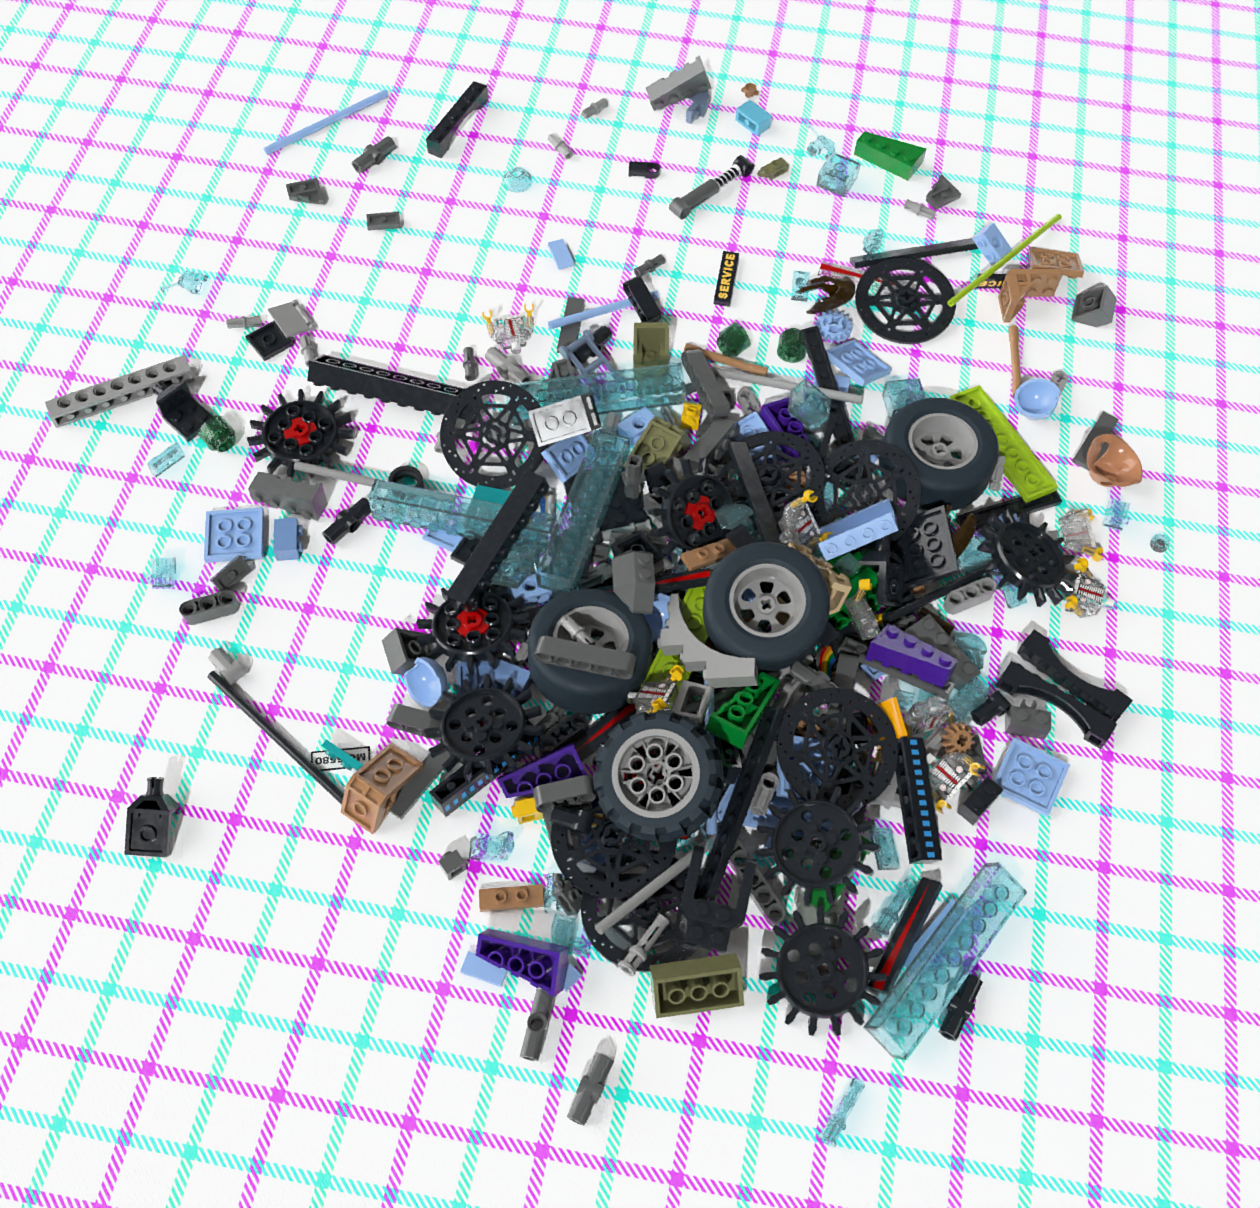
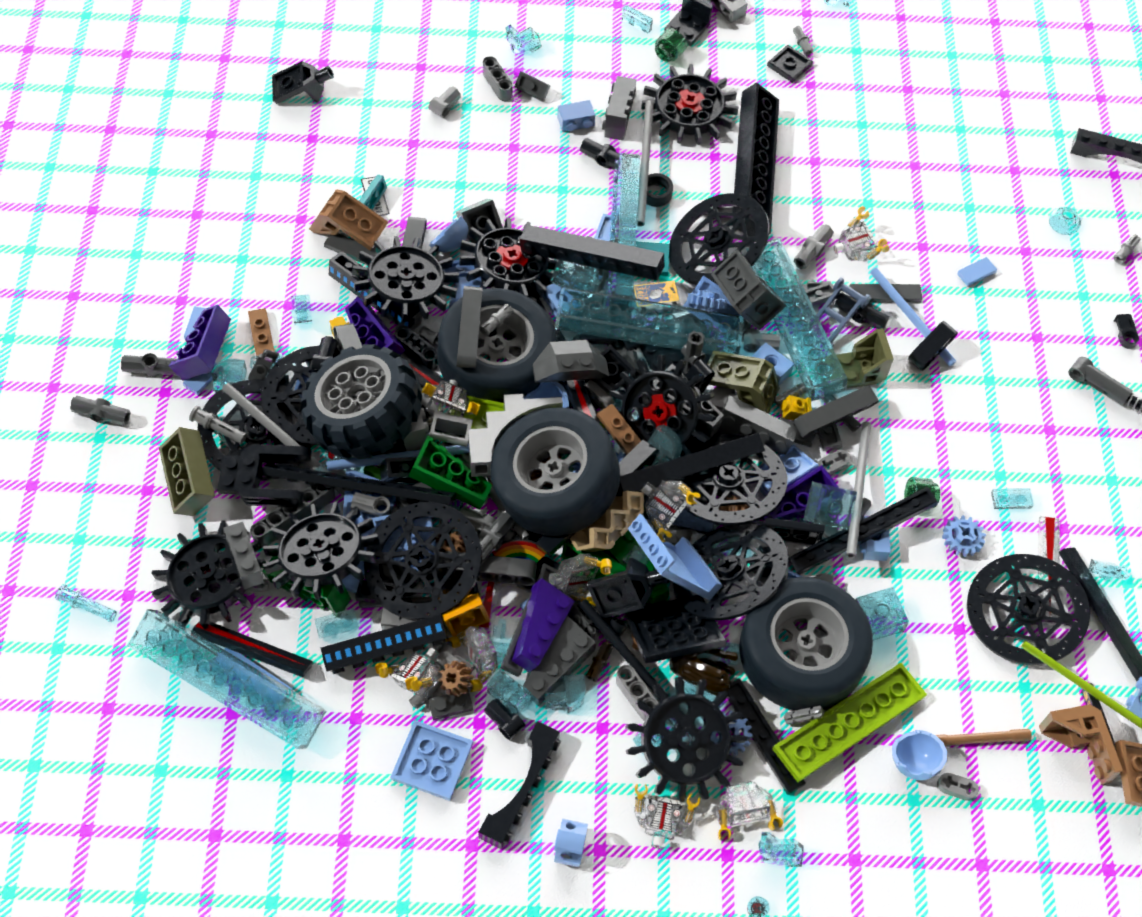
camera: 80 degrees right, 0 degrees up
light blue plate [204,507,264,563] -> none
black piece [207,671,344,805] -> none
light blue piece [263,89,388,155] -> none
light grey piece [268,299,316,338] -> none
dark grey wing [285,178,325,205] -> none
light grey axle [299,335,315,367] -> none
dark grey piece [351,136,396,173] -> none
dark grey plate [366,211,401,231] -> none
dark grey plate [438,849,467,881] -> none
dark grey pin [462,347,476,381] -> none
dark grey pin [634,254,666,277] -> none
medium nougat piece [683,343,768,377] -> none
black tile [713,251,739,307] -> none
clear green piece [716,322,751,357] -> none
dark brown hair [798,276,855,314] -> none
light blue plate [826,339,892,386] -> none
clear light blue pin [871,877,917,938] -> none
black piece [938,973,983,1041] -> none
black brick [957,776,1004,826] -> none
dark grey brick [1004,699,1051,740] -> none
black arch [1017,629,1133,722] -> none
dark grey slope [1071,285,1117,328] -> none
dark grey tile [1072,411,1119,470] -> none
nougat piece [1087,434,1143,487] -> none
none -> dark grey arch [223,522,264,589]
none -> light blue piece [554,818,588,867]
none -> light blue gear [687,290,728,312]

